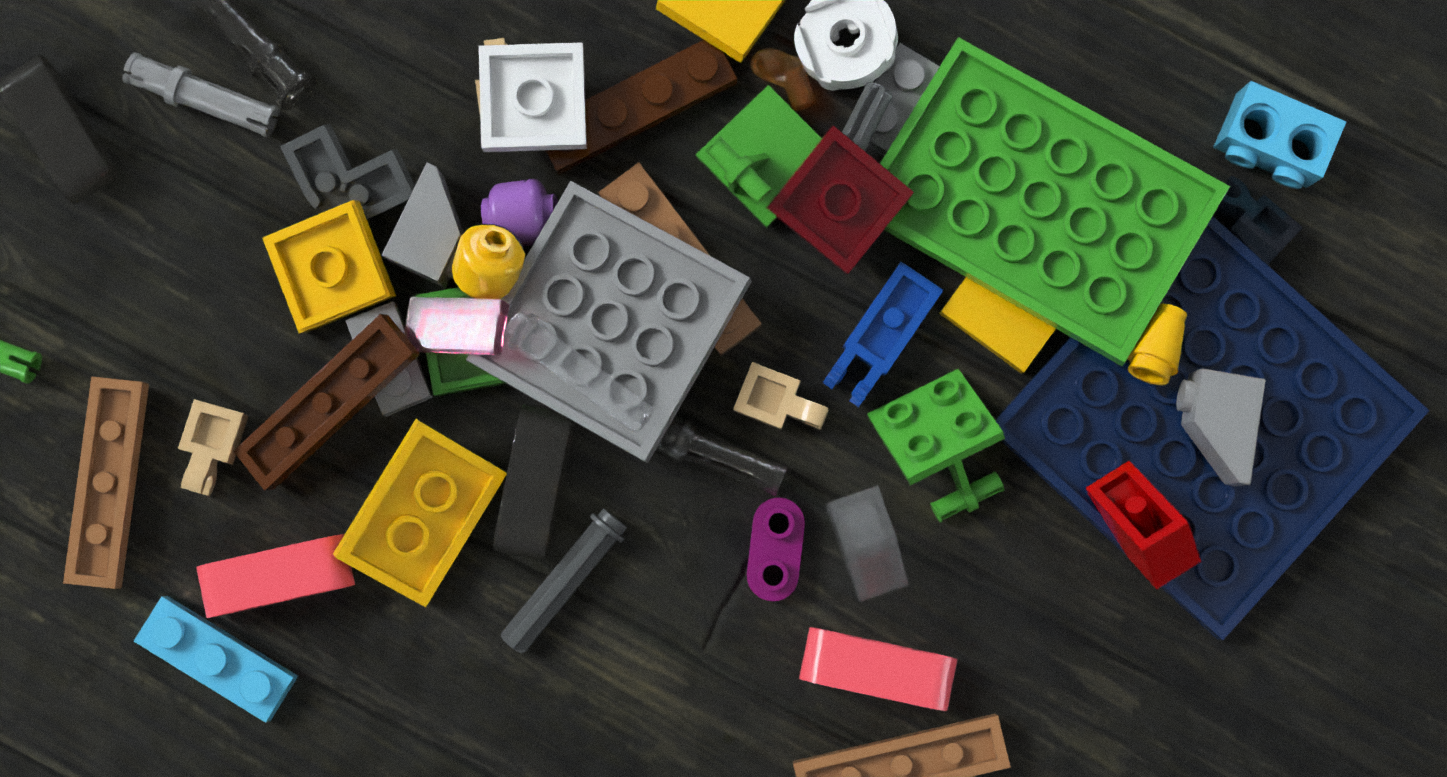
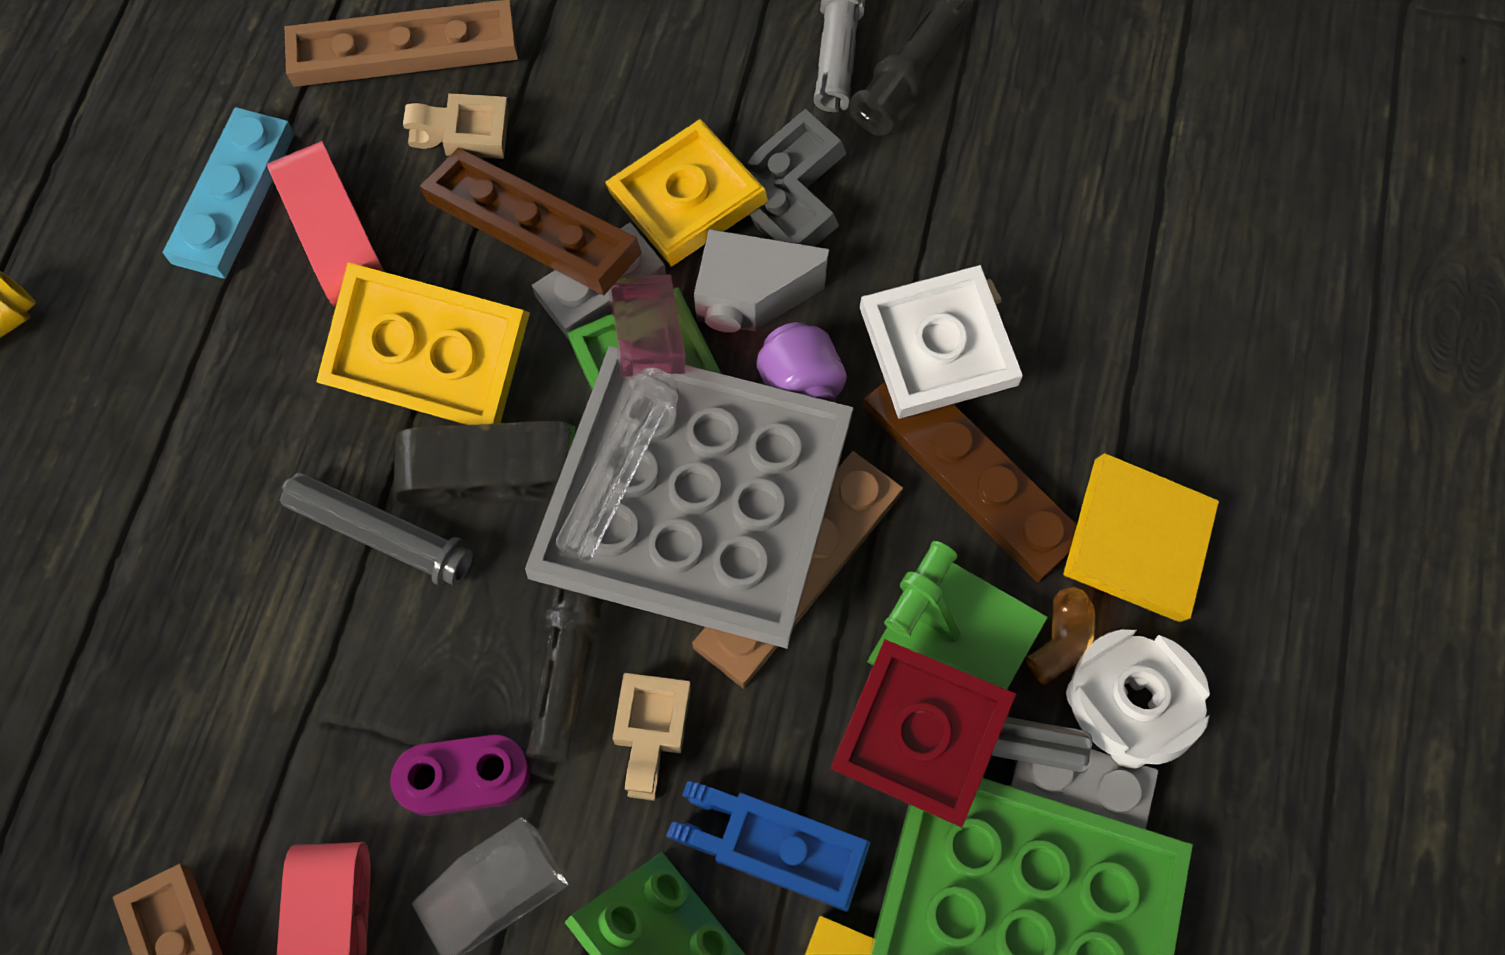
camera: 75 degrees right, 15 degrees down
yellow head [451,224,525,301] -> none

